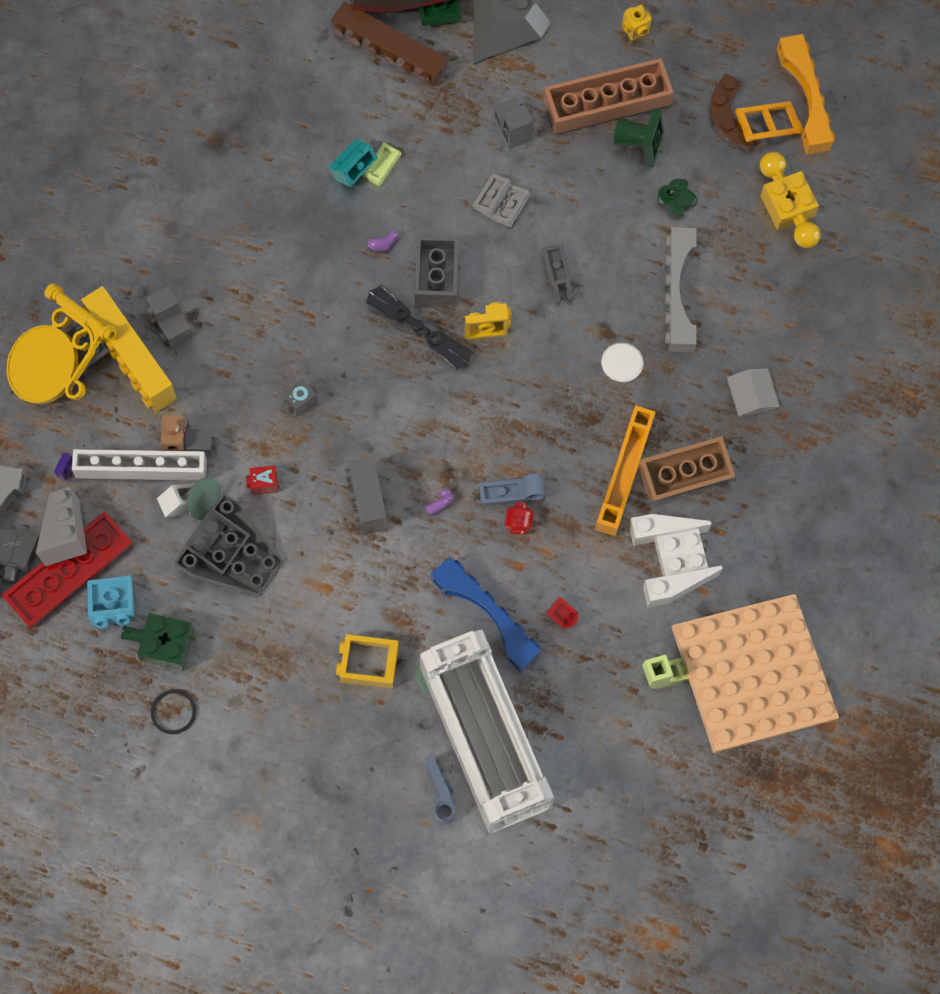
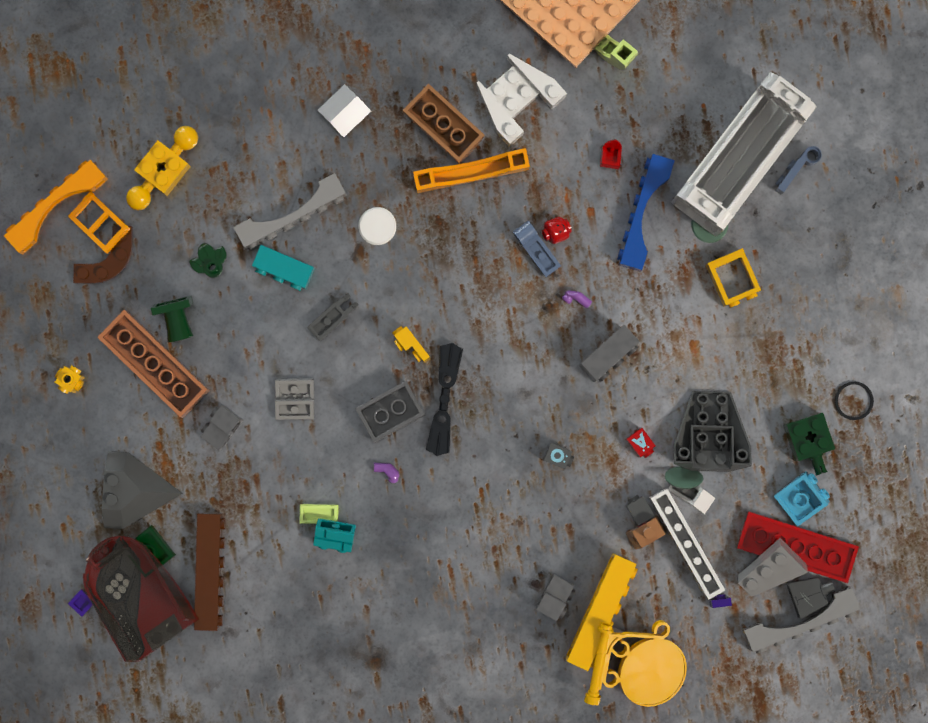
camera: 120 degrees left, 15 degrees up
none -> teal brick [252,245,315,291]

